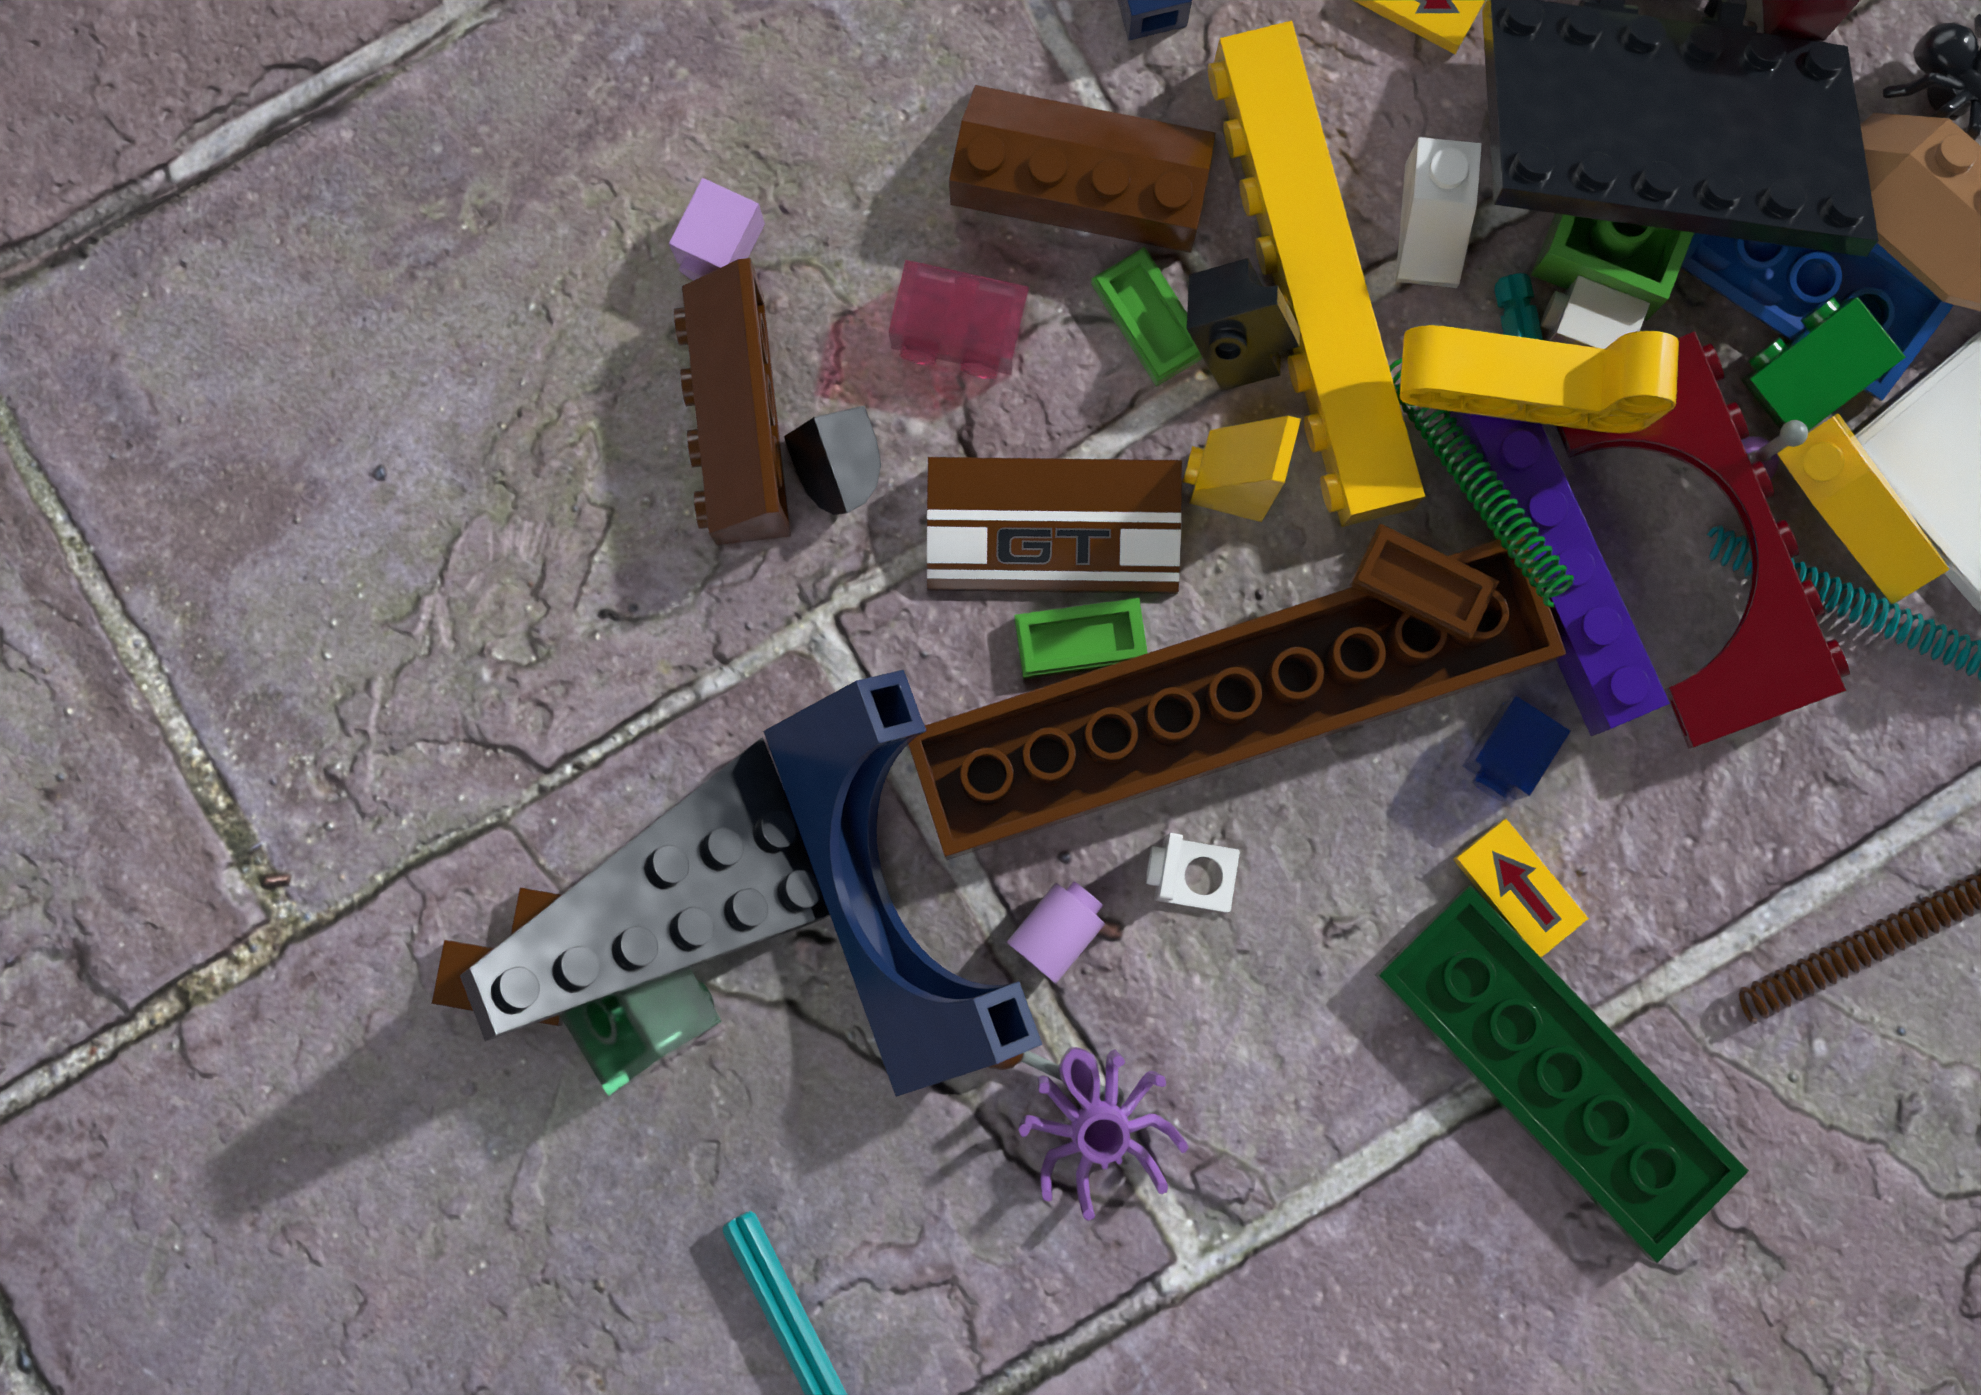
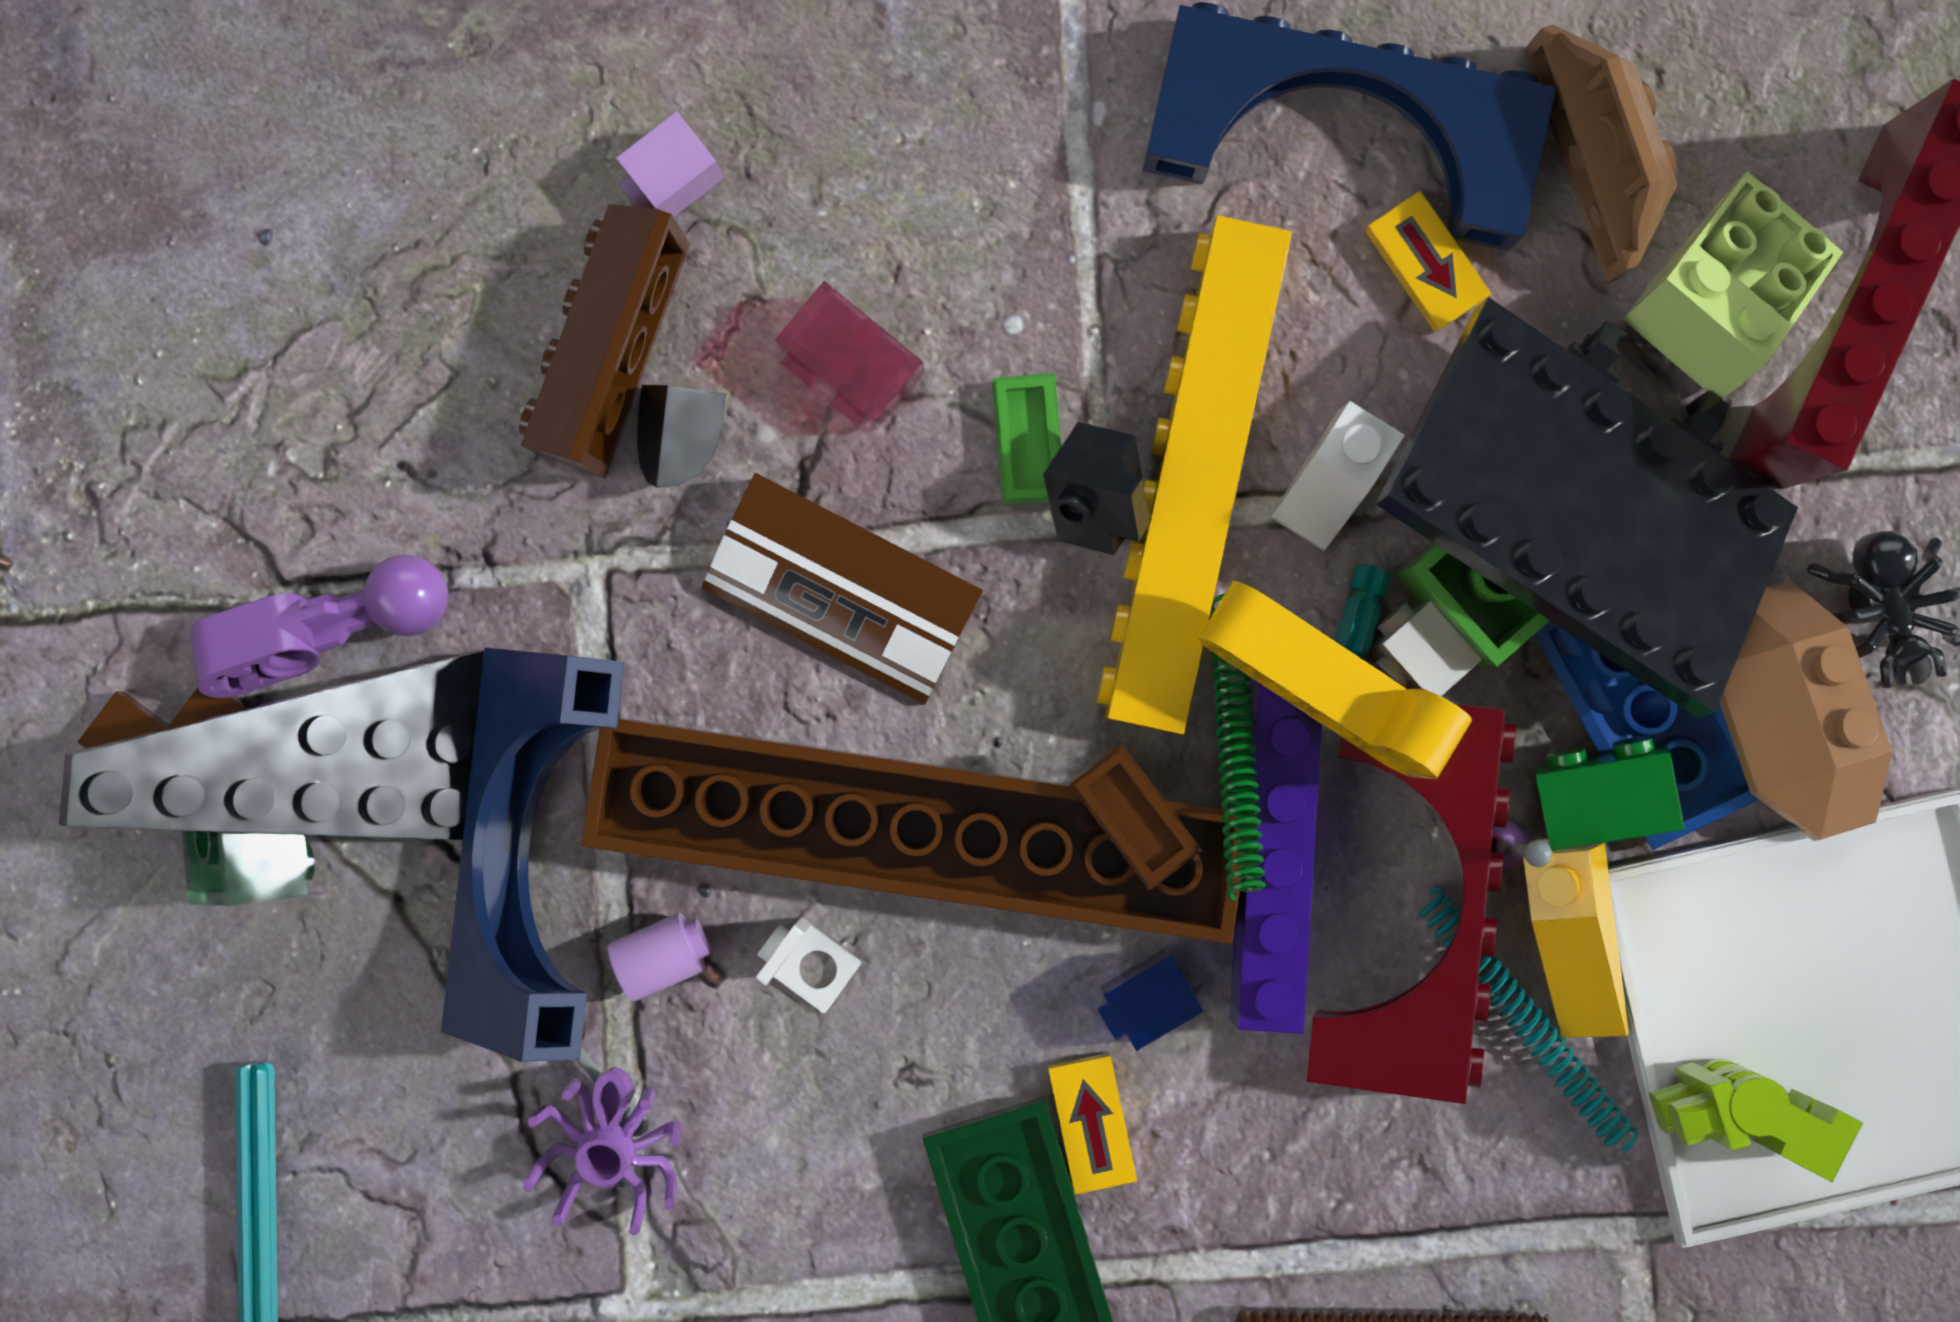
camera: 25 degrees right, 5 degrees up
reddish brown slope [949,85,1216,253] -> none
bright green tile [1014,598,1148,680] -> none
yellow slope [1182,416,1301,522] -> none
none -> medium lavender beam [190,554,448,698]

